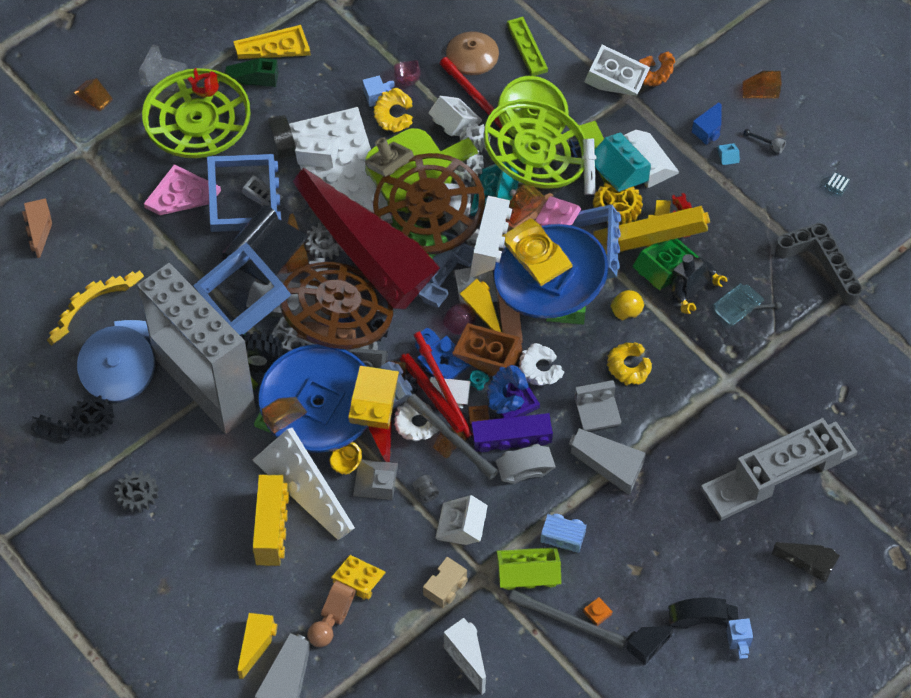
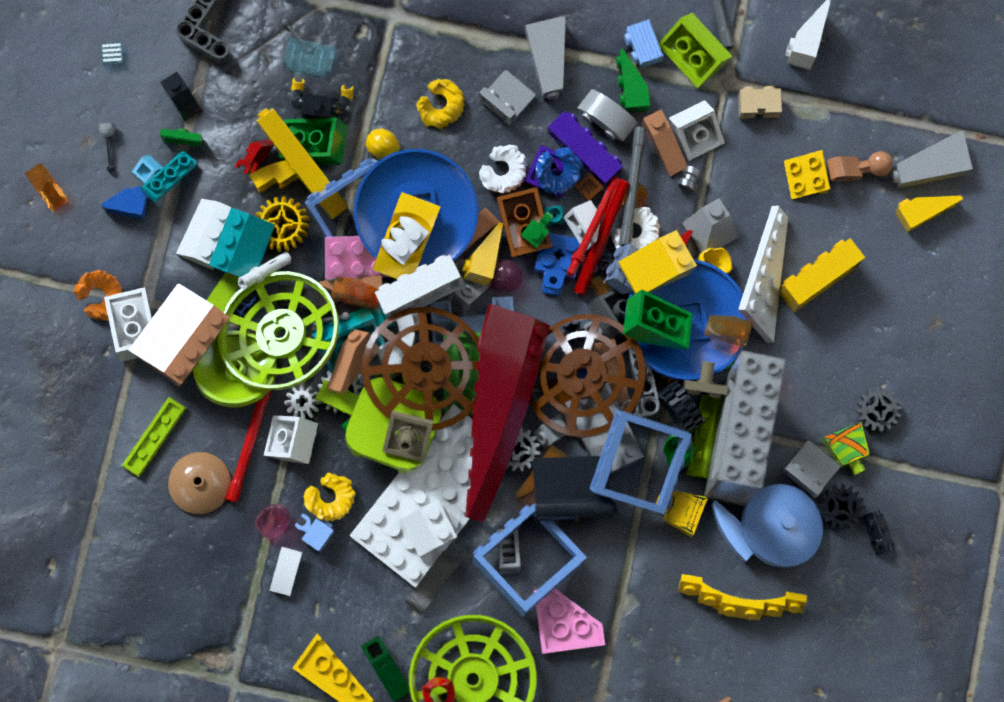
camera: 130 degrees left, 20 degrees up
none -> slope [129,283,230,387]
none -> teal tile [141,150,198,203]
none -> black slope [160,72,202,121]
none -> green plate [160,128,204,147]
none -> white slope [270,547,302,596]
none -> nougat slope [327,330,380,394]
none -> white plate [382,217,429,265]
none -> green plate [521,211,553,248]
none -> green slope [616,49,650,113]
none -> green slope [623,289,693,350]
none -> nougat slope [642,110,687,177]
none -> dark tan plate [683,361,728,398]
none -> light grey bracket [782,441,840,498]
none -> torso [822,422,869,475]

